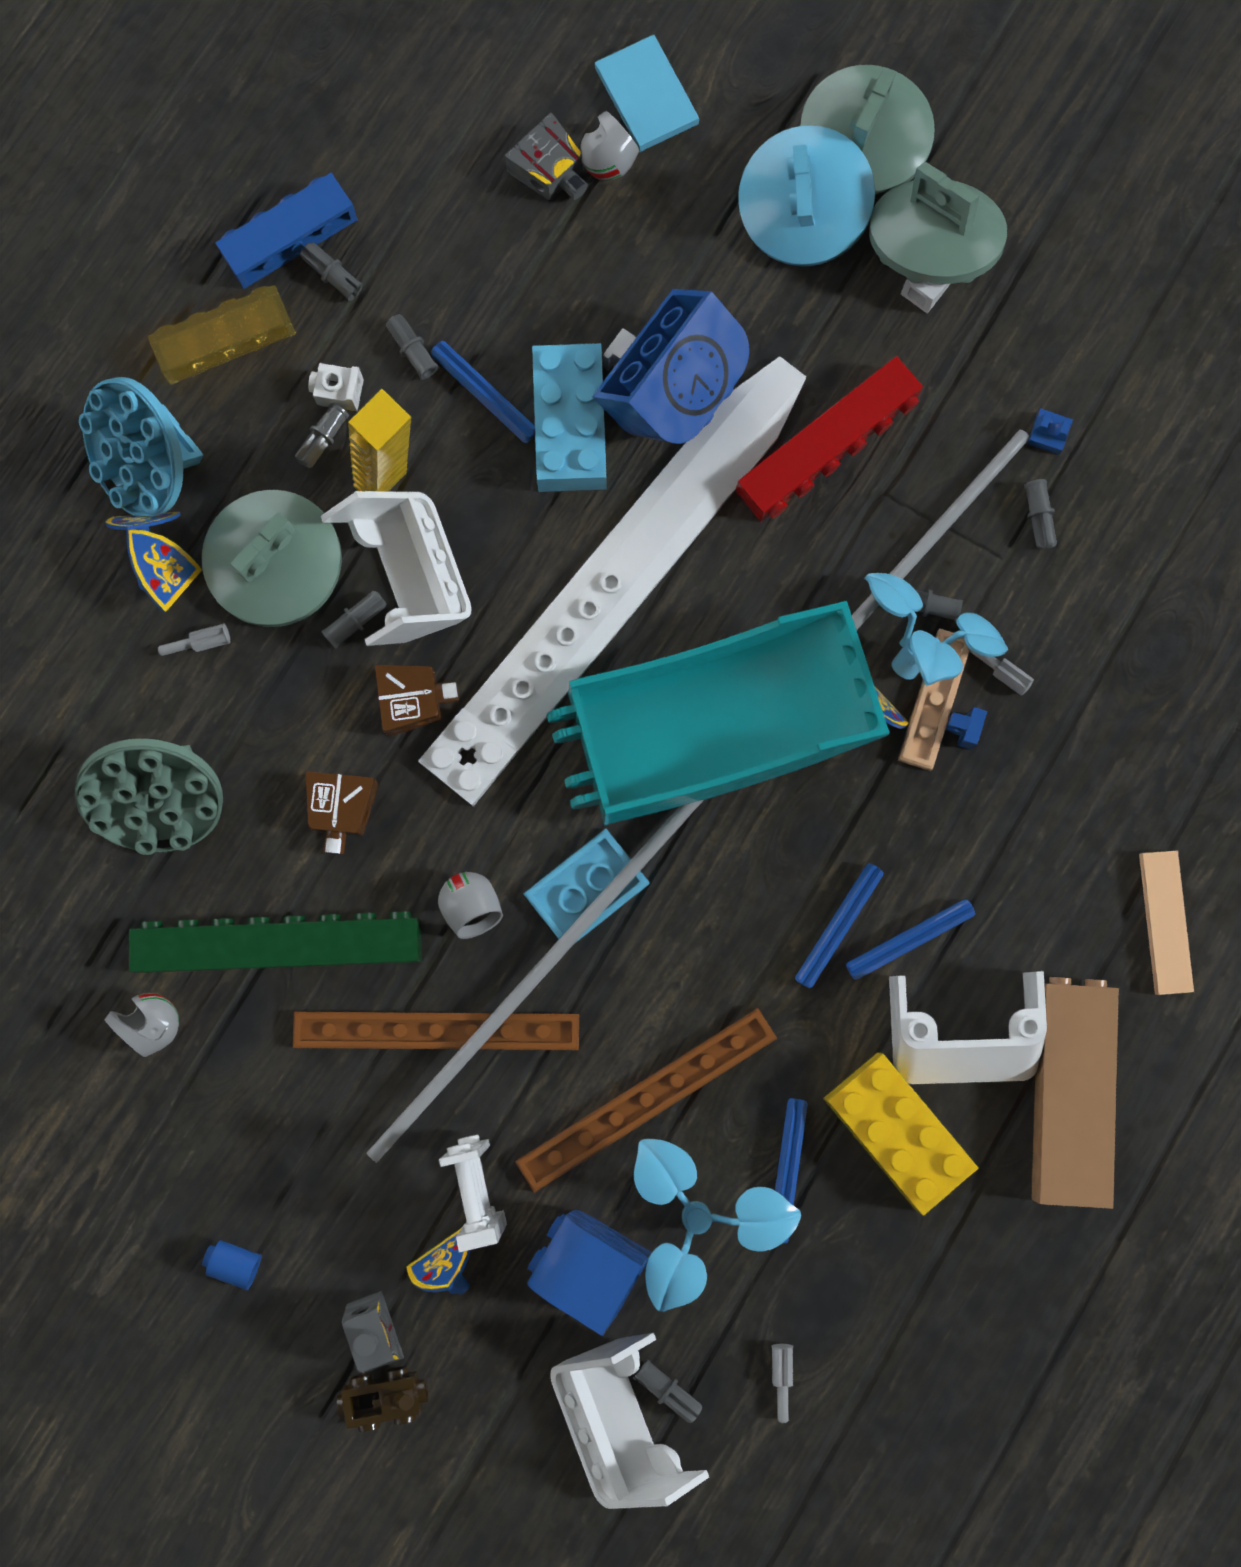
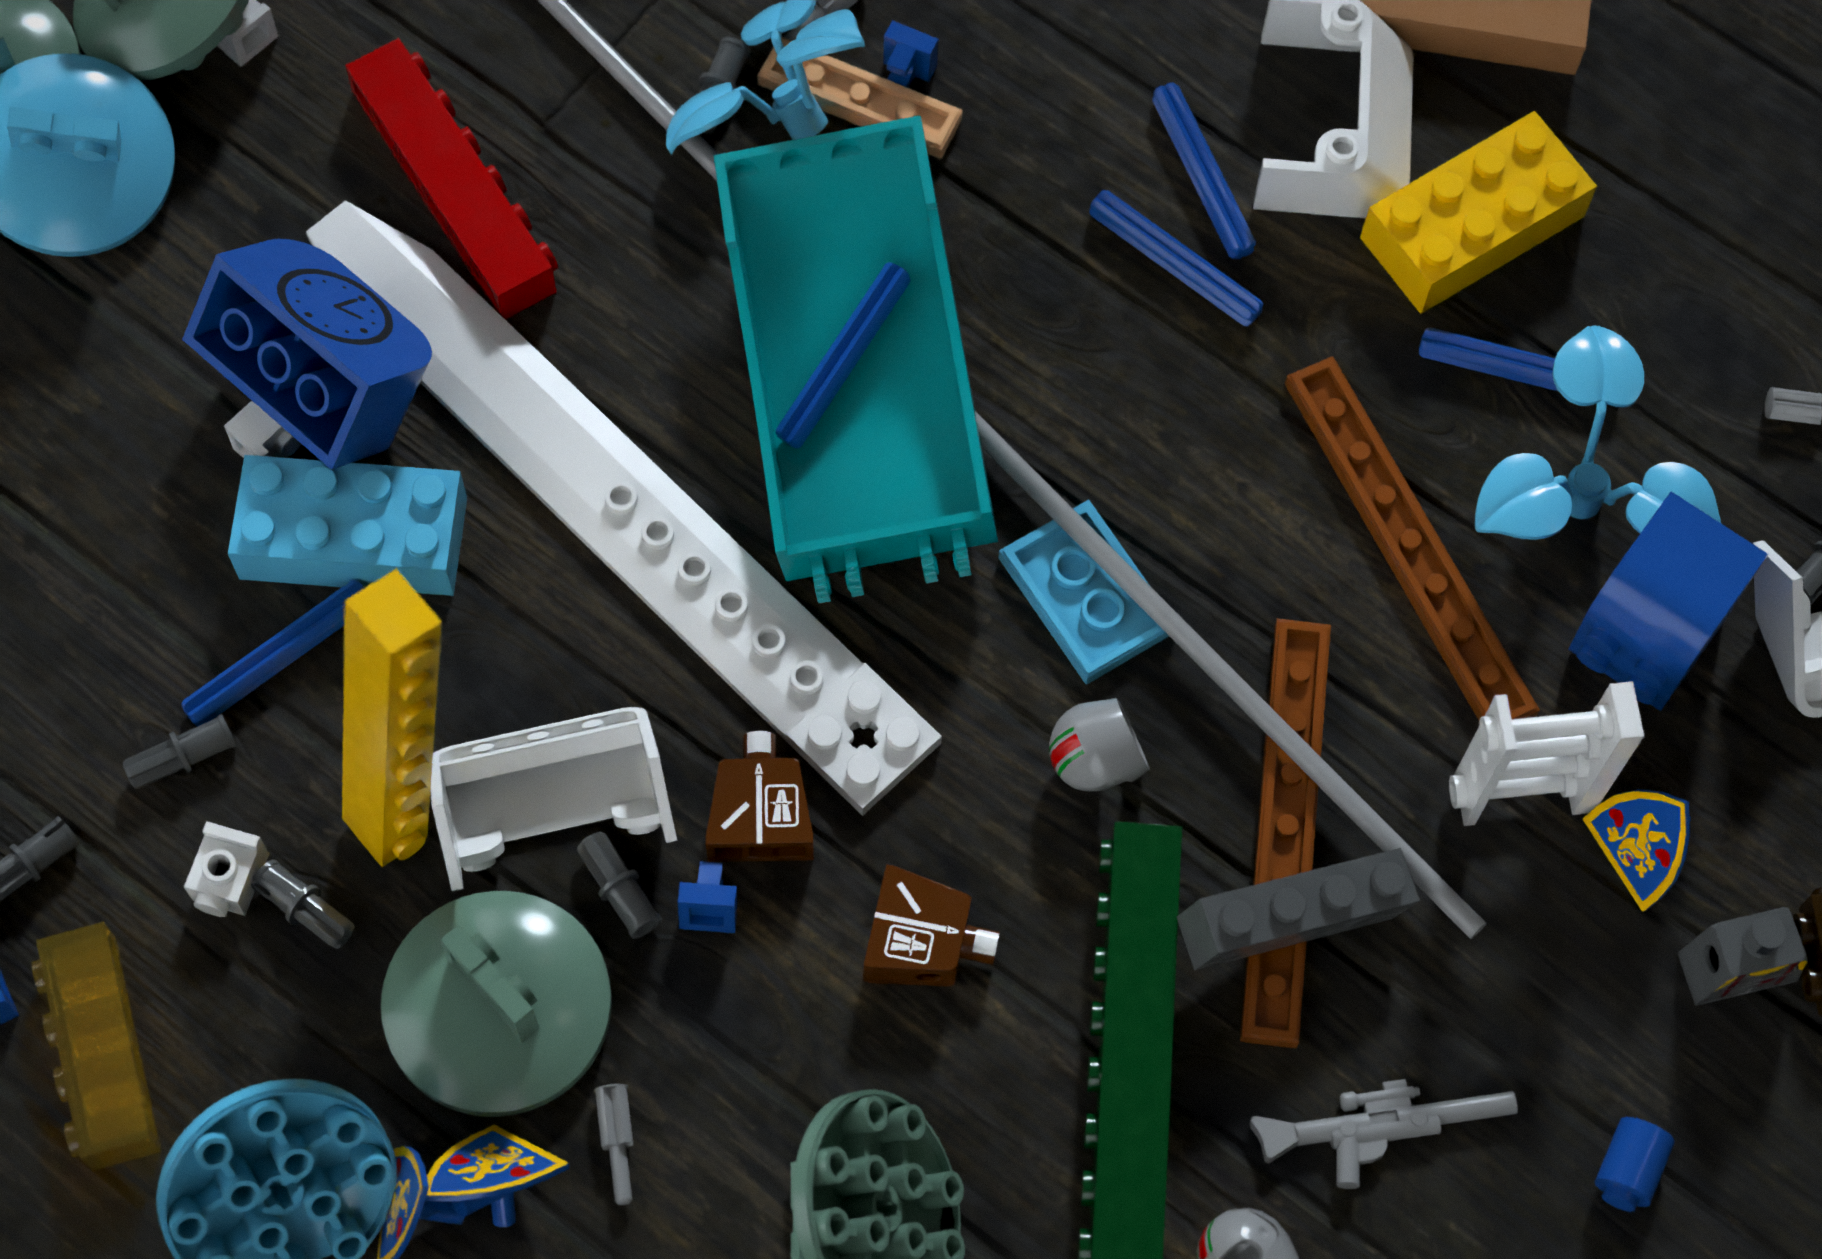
camera: 85 degrees left, 15 degrees down
none -> blue tile [678,861,737,933]
none -> blue axle [776,262,911,449]
none -> dark grey brick [1177,848,1420,971]
none -> light grey piece [1249,1079,1518,1189]

